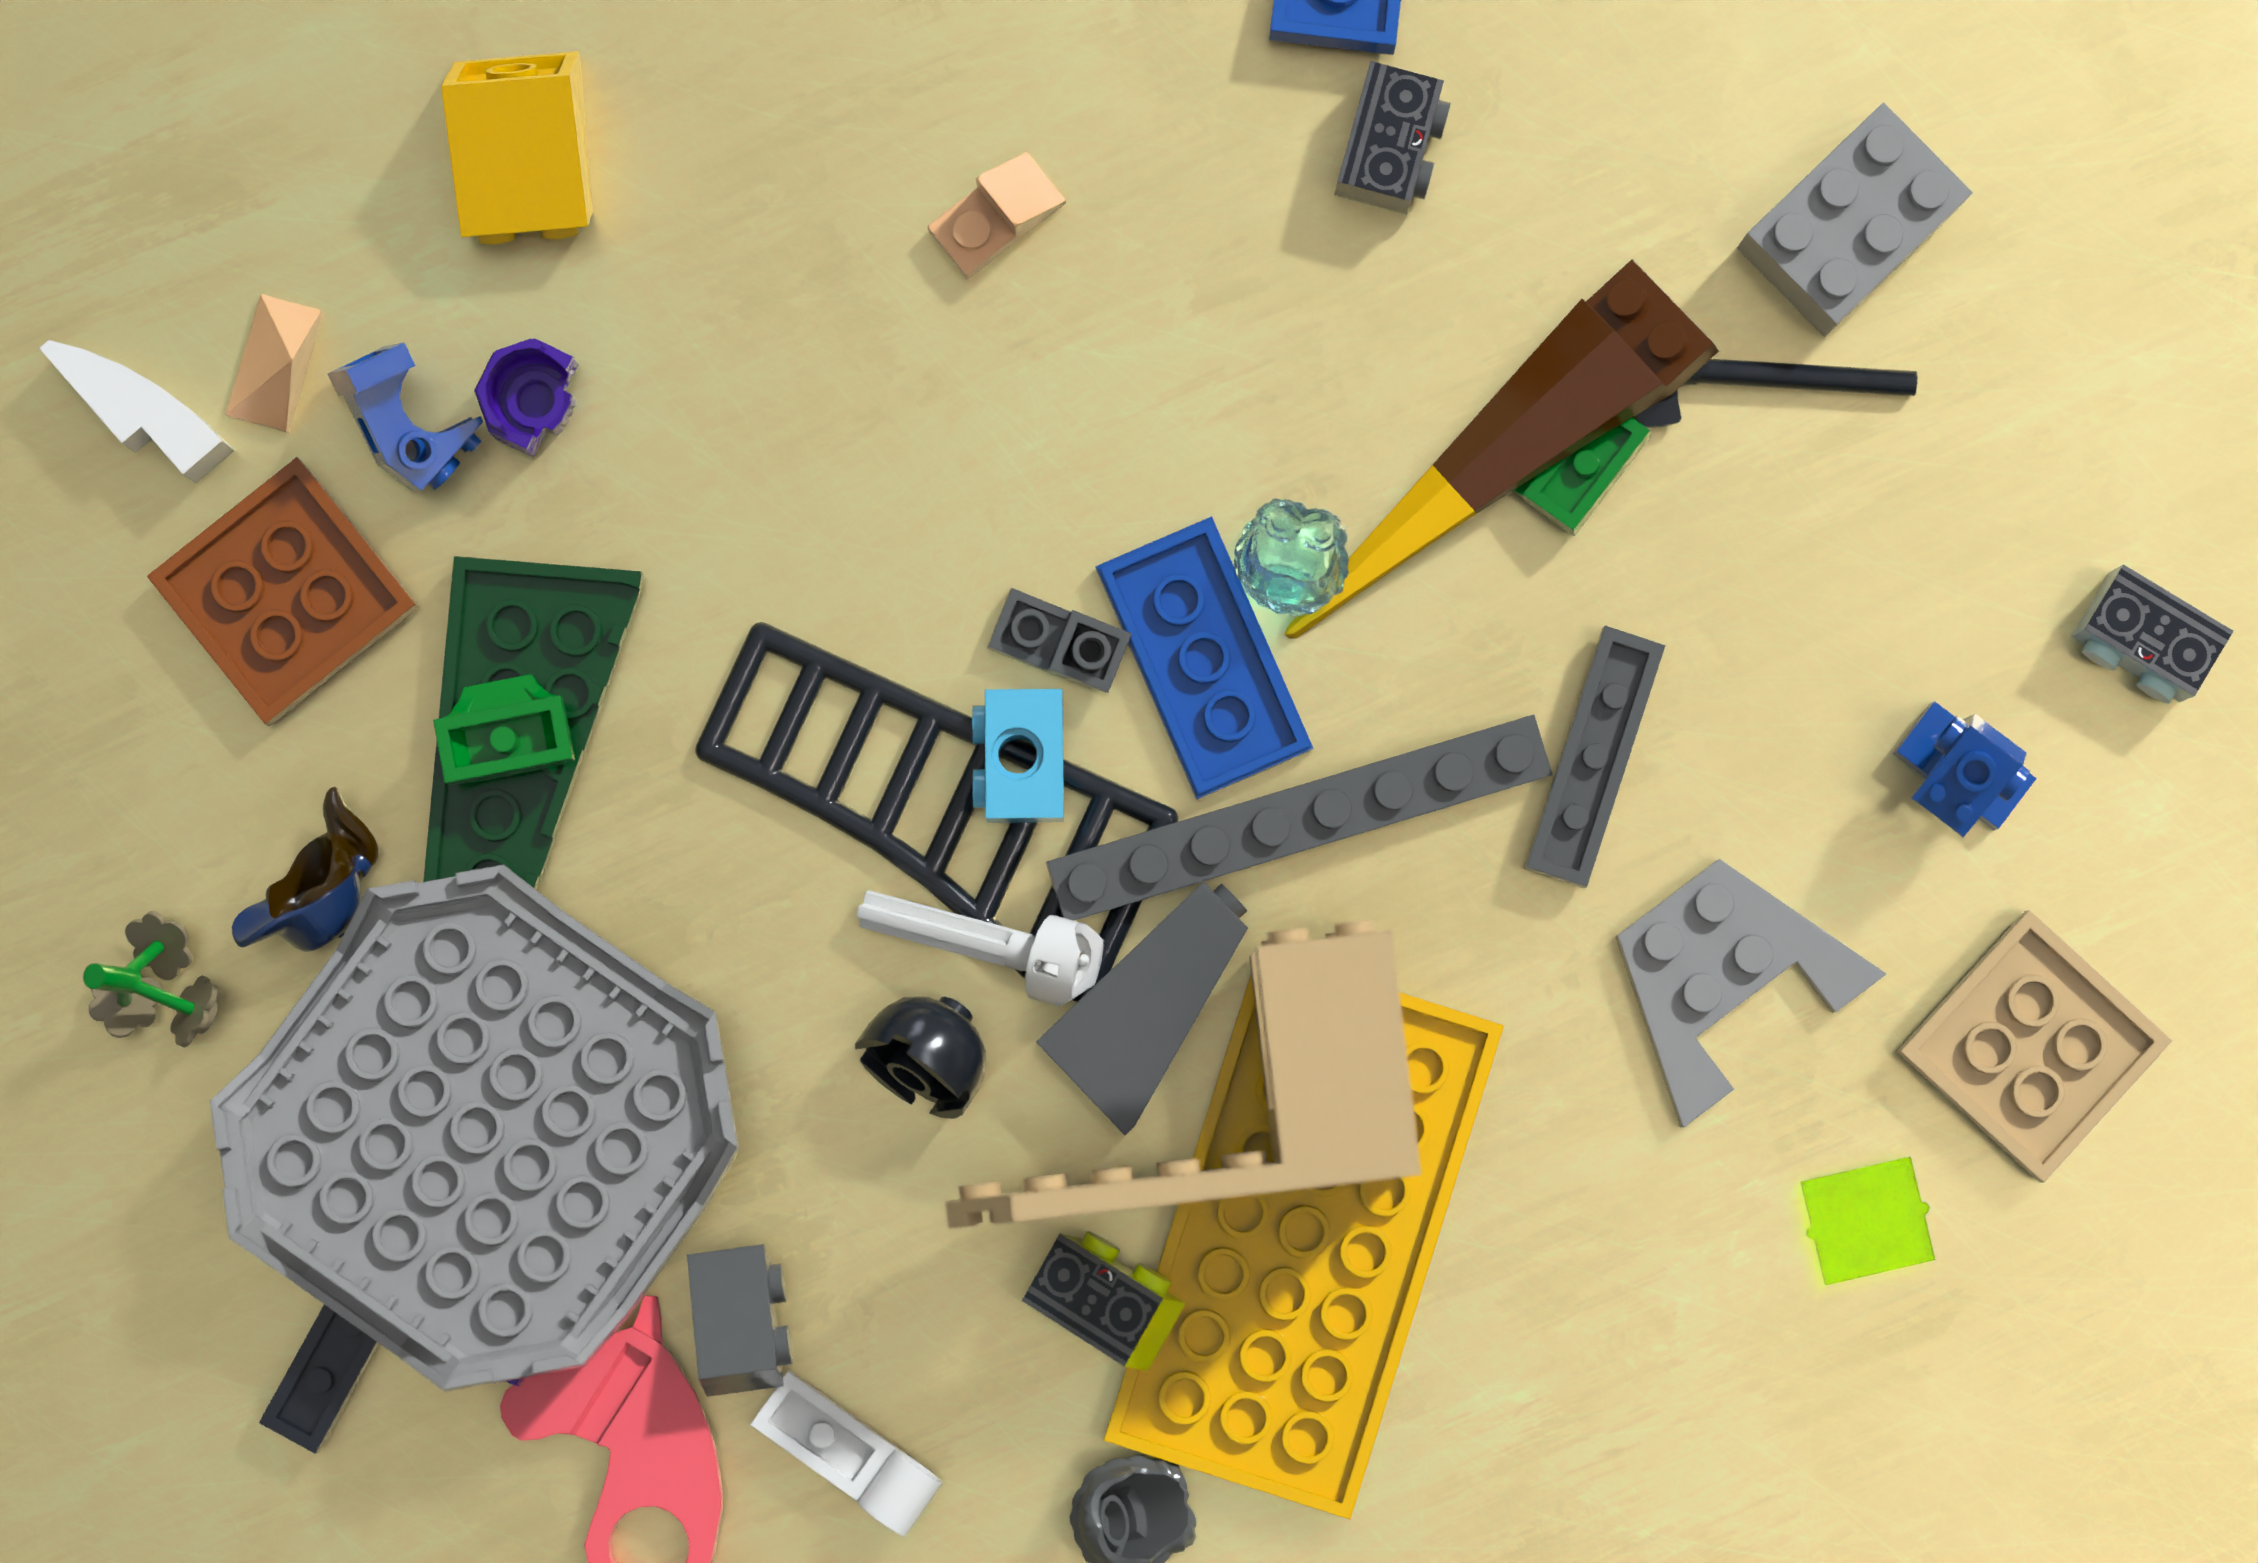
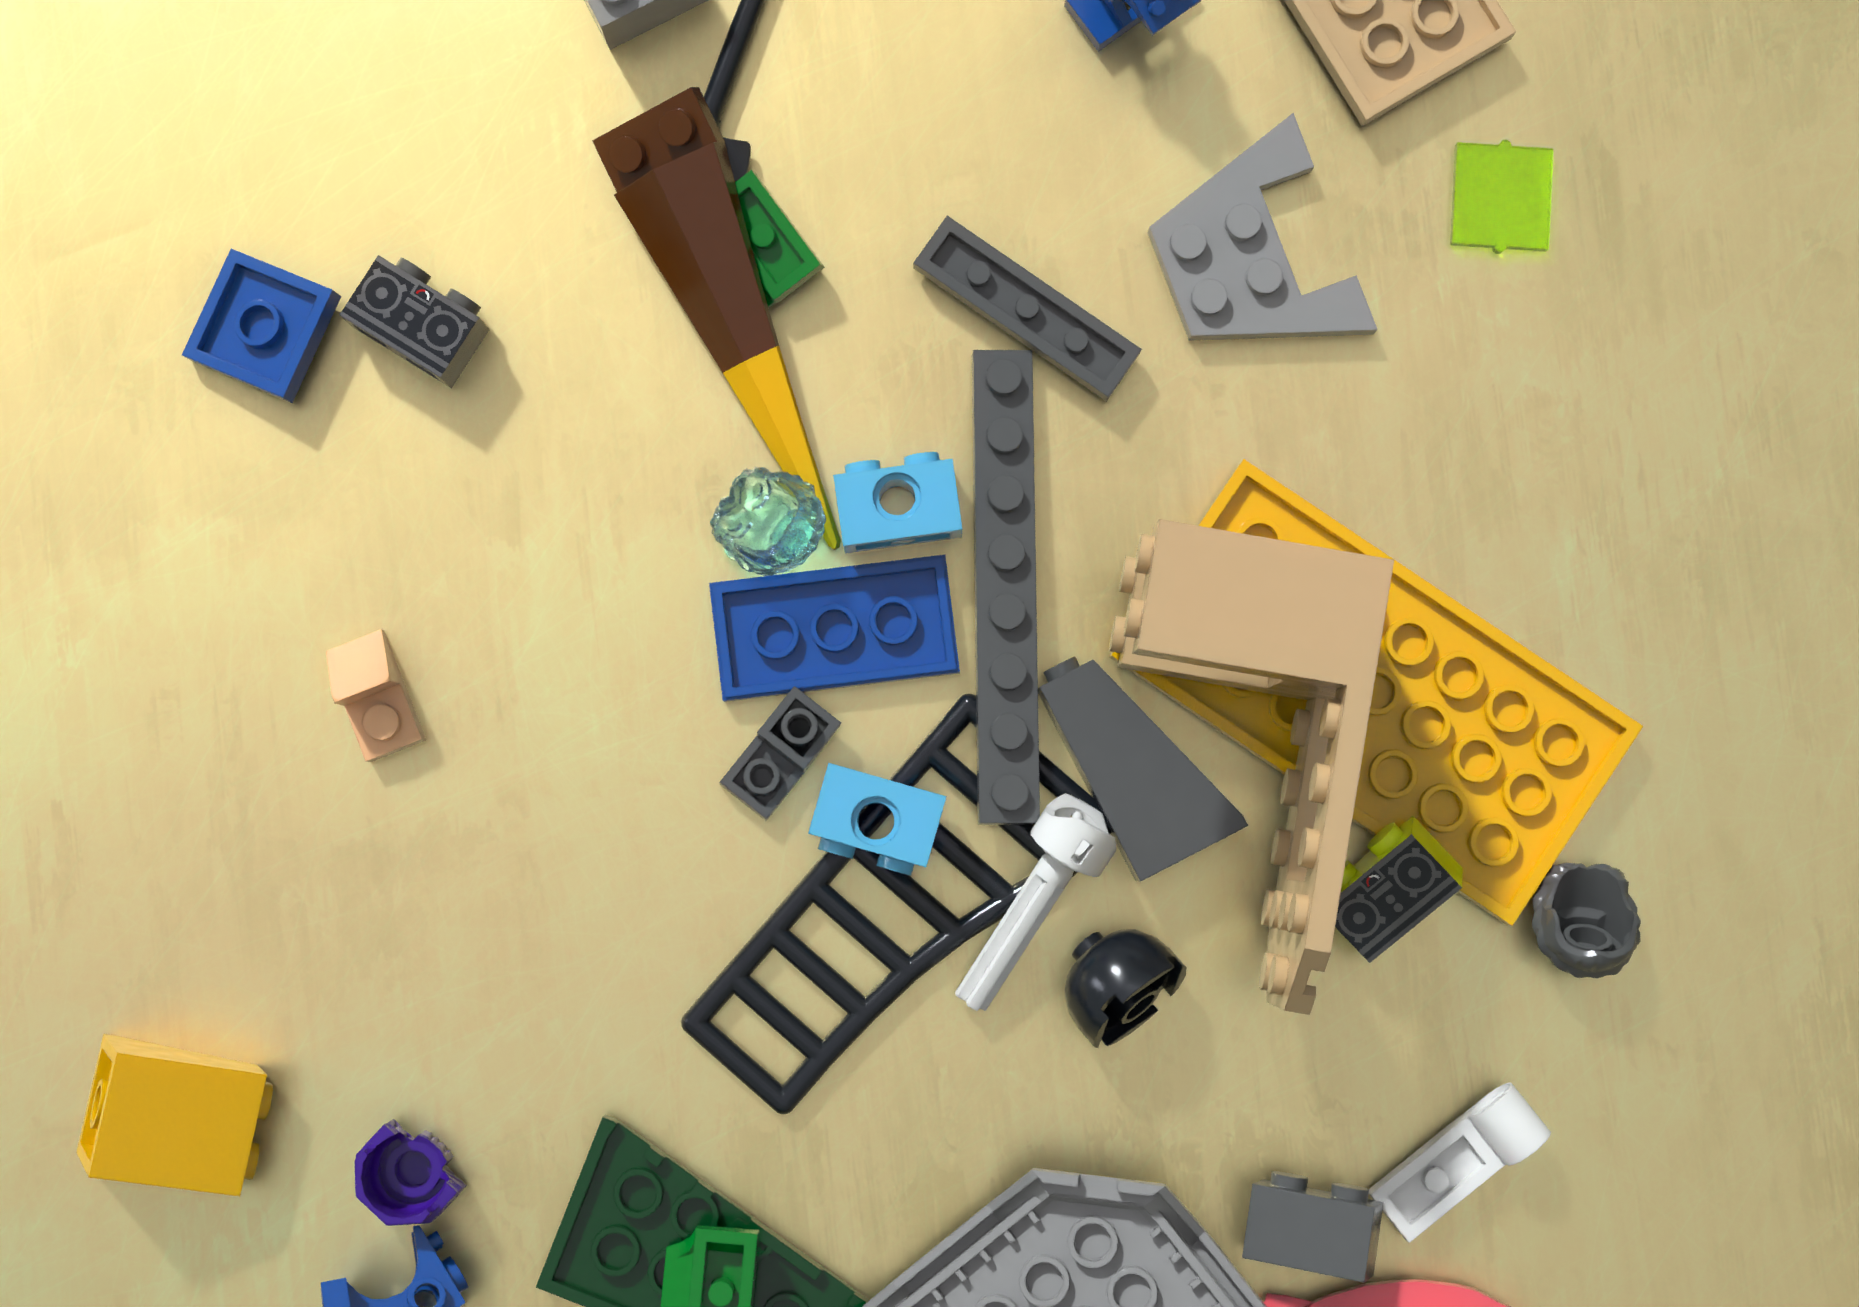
camera: 75 degrees left, 0 degrees up
none -> medium azure brick [833,452,963,554]

